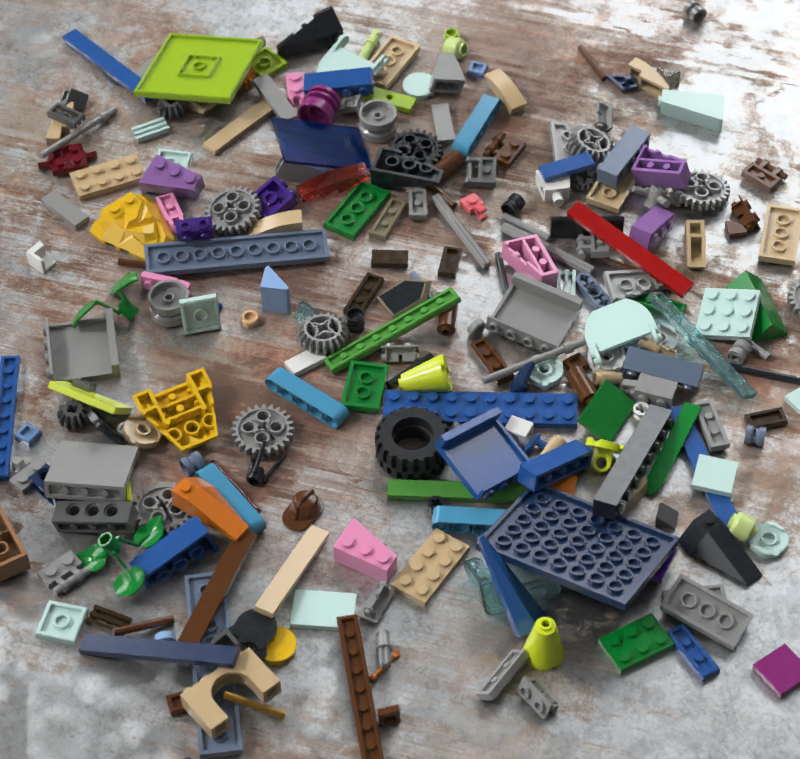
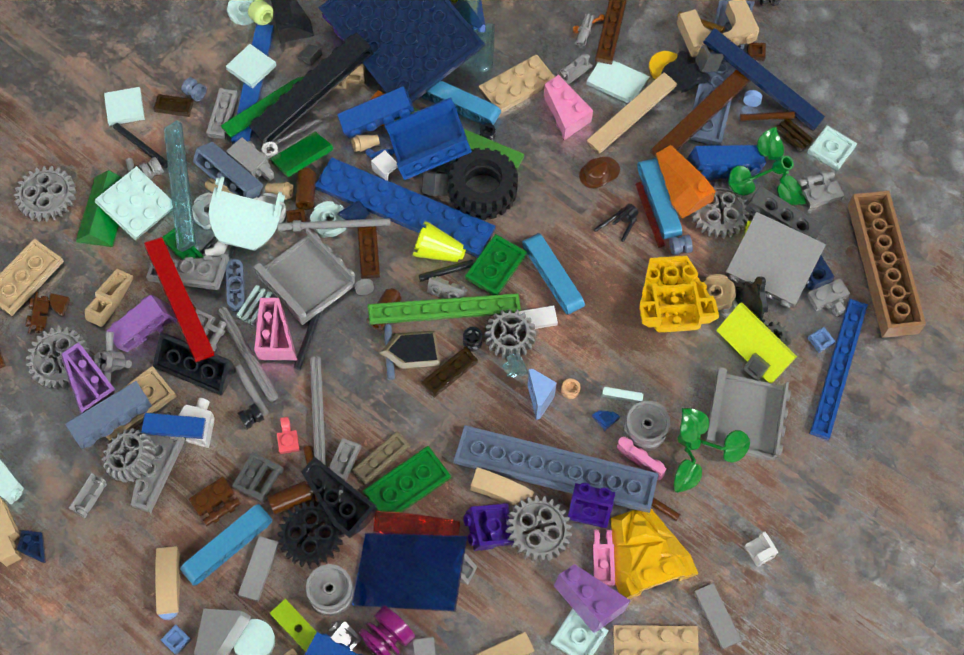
camera: 160 degrees left, 15 degrees up
light grey gear [231,404,295,459] -> none
dark brown tile [371,249,409,268] -> none
dark brown tile [438,246,462,279] -> none
reddish brown bar [577,45,607,81] -> none
neon yellow tile [585,437,625,472] -> none

